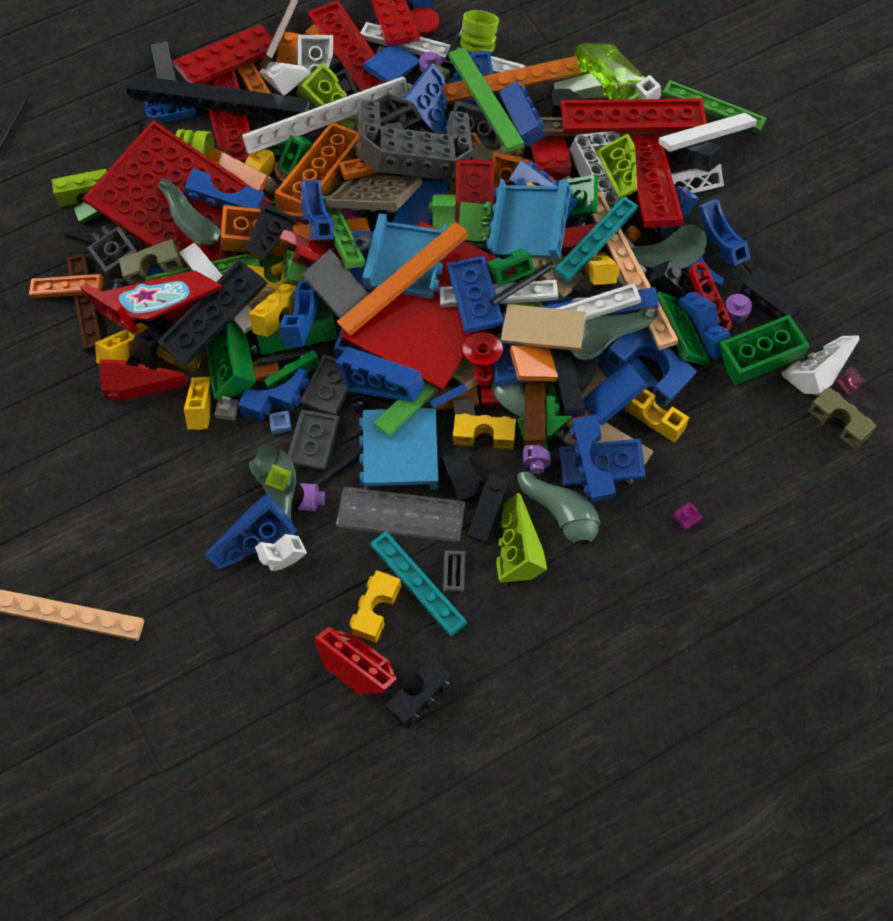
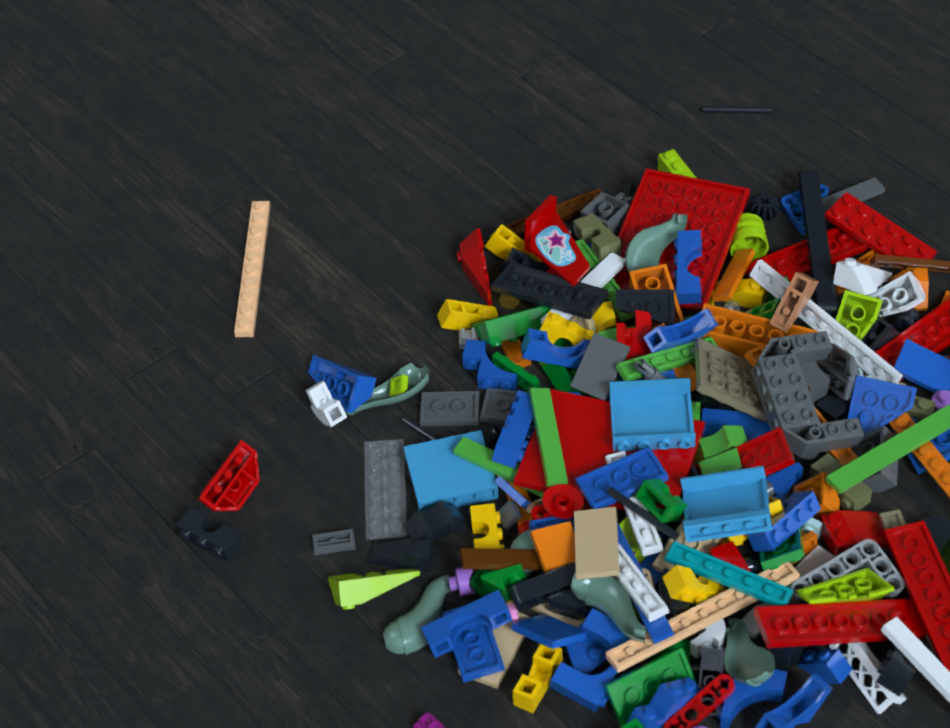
camera: 80 degrees right, 15 degrees down
orange tile [29,274,104,298] -> none
black bar [257,349,315,366] -> none
medium blue tile [269,411,292,434] -> none
medium lavender piece [298,483,326,512] -> none
orange tile [337,222,469,336] -> none
yellow arch [349,570,401,643] -> none
teal tile [370,531,467,637] -> none
blue brick [499,81,546,147] -> none
none -> bright green tile [529,388,568,486]
none -> nougat slope [769,272,819,333]

